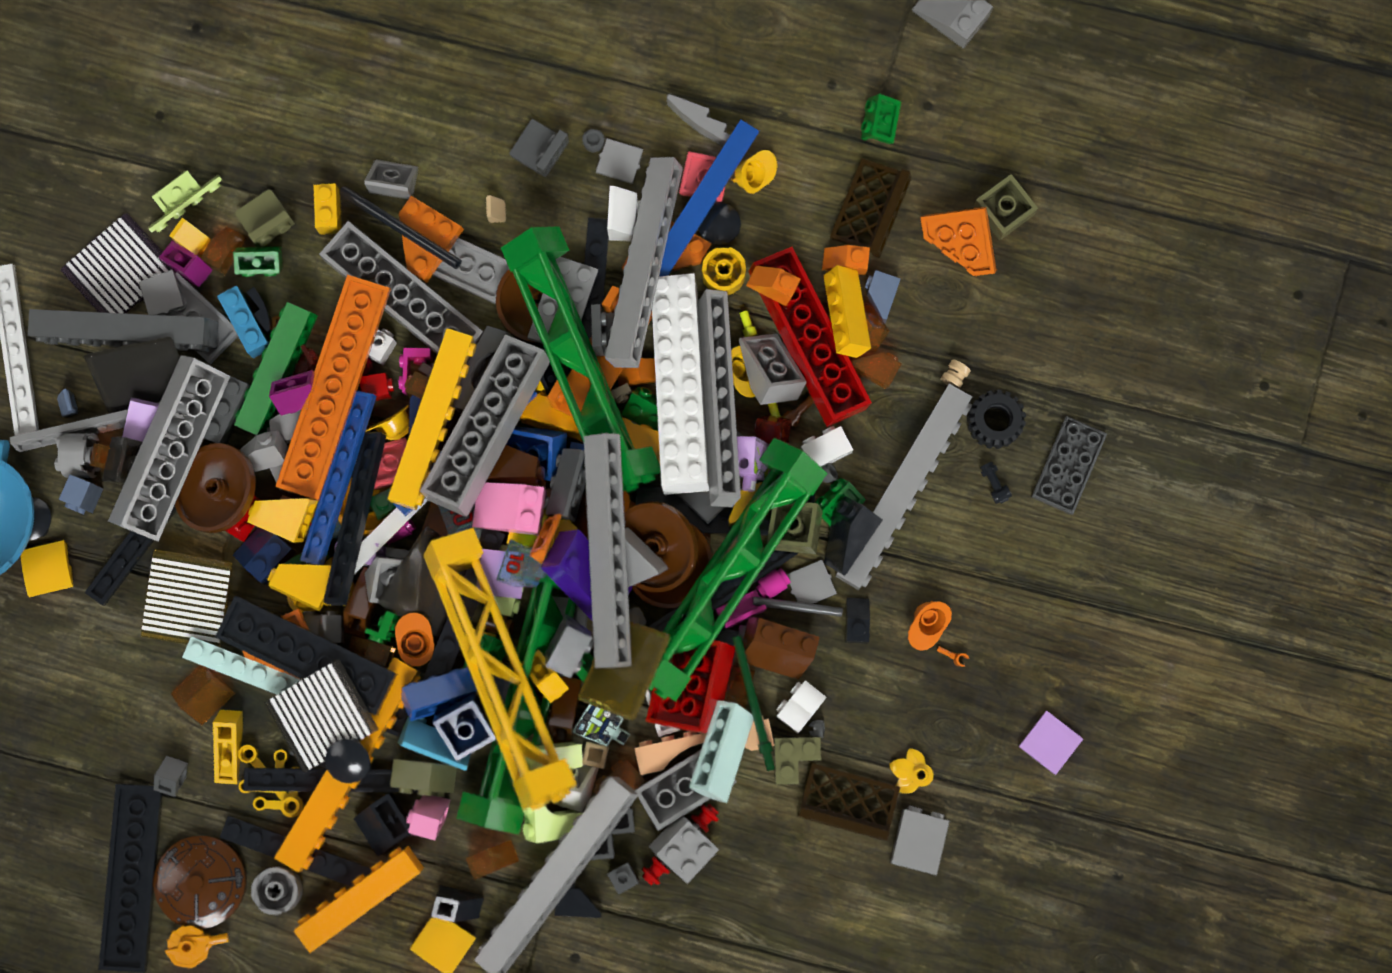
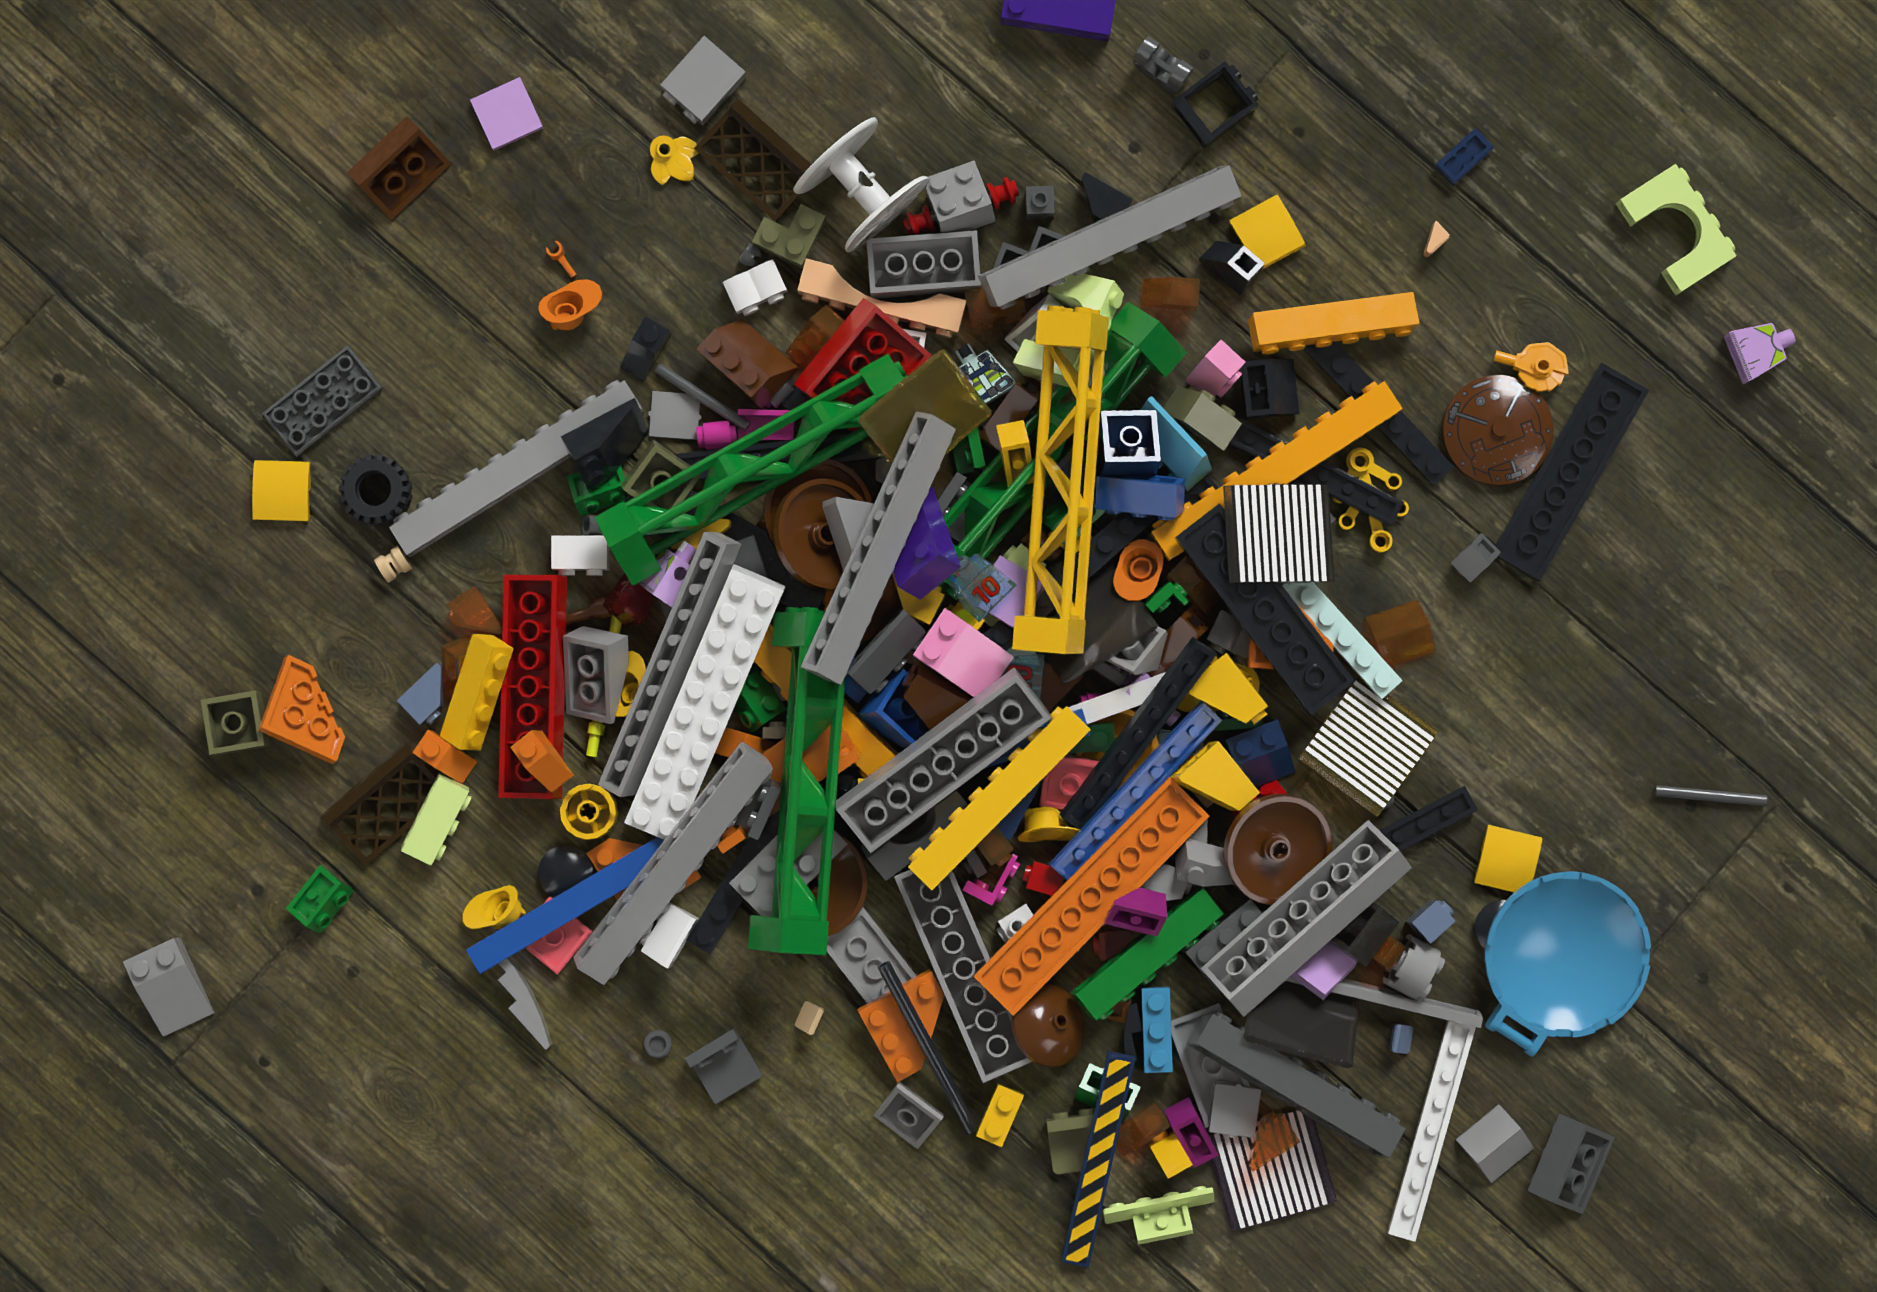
camera: 155 degrees left, 5 degrees up
yellow slope [213,710,243,784] -> none
light grey brick [251,866,303,915] -> none
black dish [325,738,371,784] -> none
orange slope [530,514,561,564] -> none
slope [544,614,594,678] -> none
tan slope [582,742,609,769] -> none
light grey piece [596,139,643,184] -> none
light aqua brick [690,701,753,803] -> none
dark green bar [732,635,776,771] -> none
black bar [980,462,1012,504] -> none
none -> yellow slope [252,460,311,521]
none -> reddish brown slope [347,116,451,220]
none -> yellowish green brick [401,773,471,866]
none -> white piece [793,117,930,252]
none -> reddish brown dish [1011,984,1085,1067]
none -> tile [1061,1051,1135,1267]
none -> clear orange slope [1248,1110,1300,1172]

